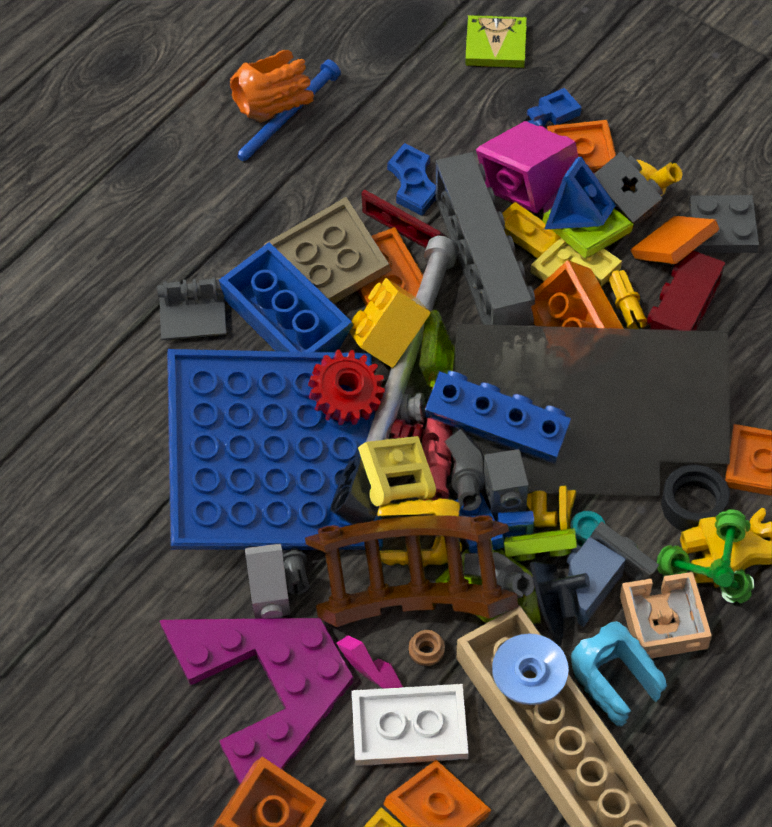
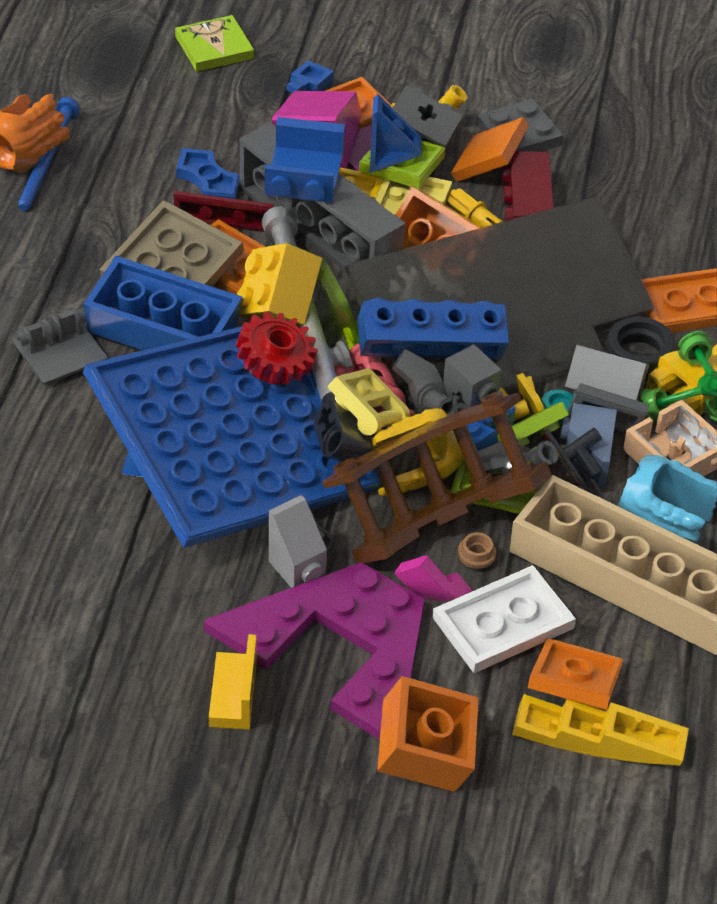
camera: 30 degrees left, 10 degrees down
light blue dish [492,634,568,705] -> none
none -> yellow panel [209,634,257,730]
none -> blue panel [265,117,345,203]
none -> light grey brick [565,345,649,401]

